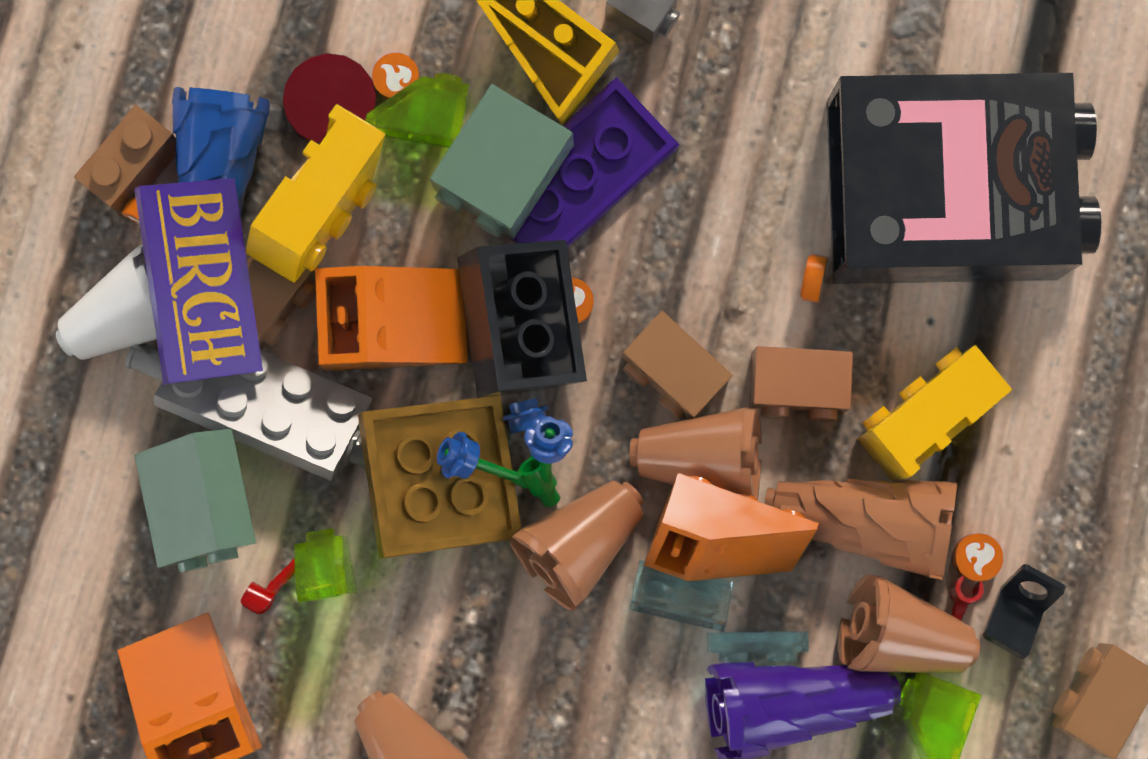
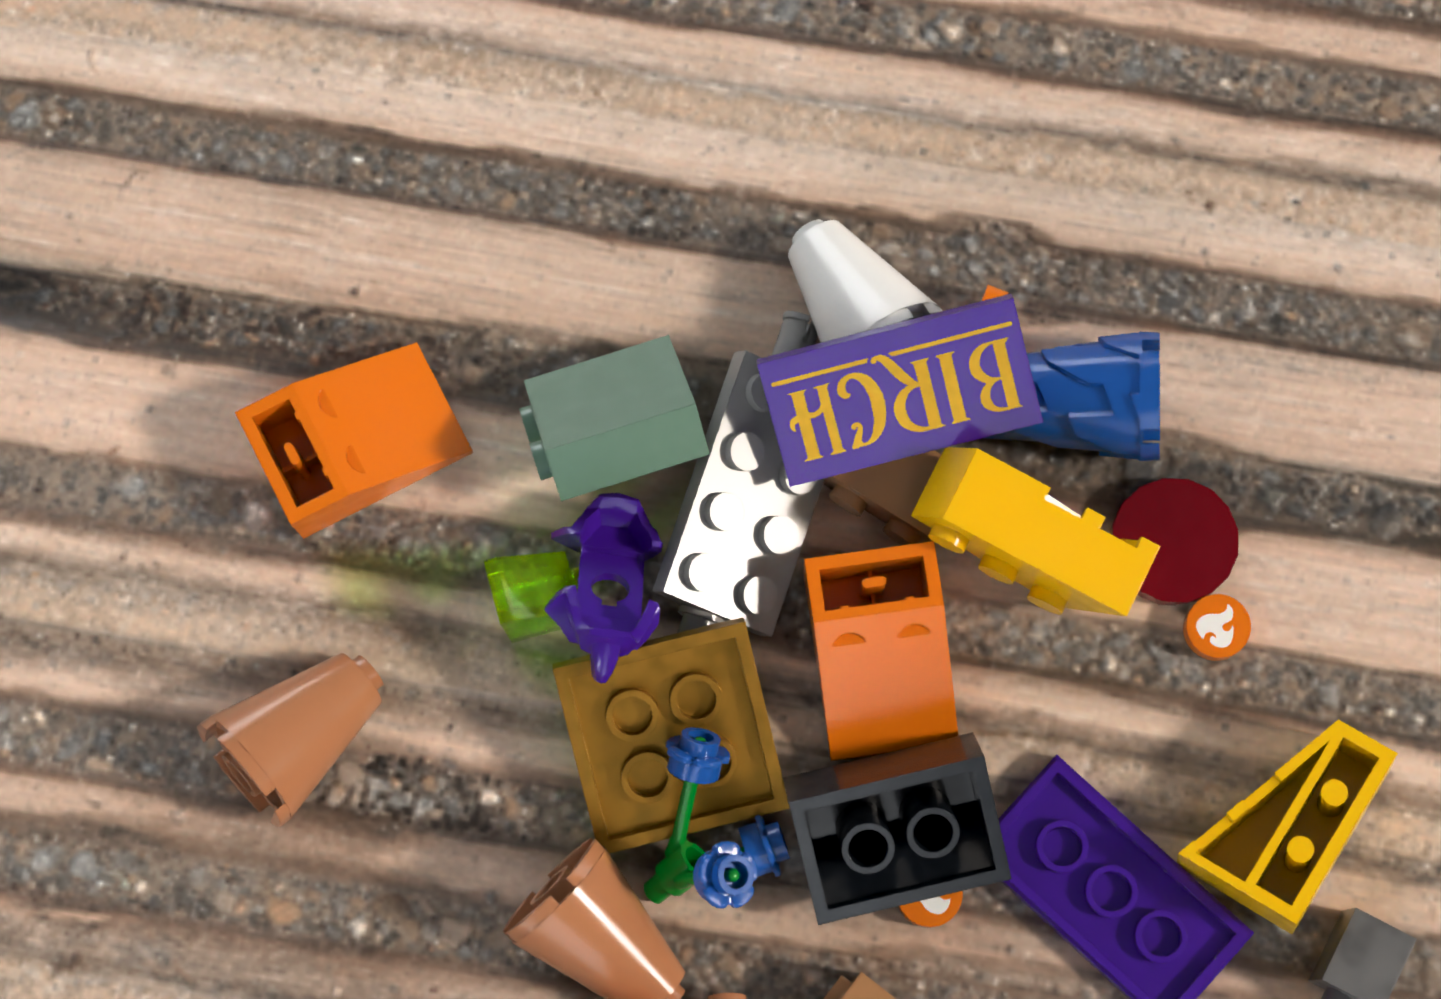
camera: 95 degrees right, 5 degrees down
medium nougat brick [74,104,176,218] -> none
red hand [240,558,302,614] -> none
clear neon green slope [366,73,471,148] -> none
sand green brick [430,84,574,239] -> none
none -> dark purple piece [544,493,663,684]

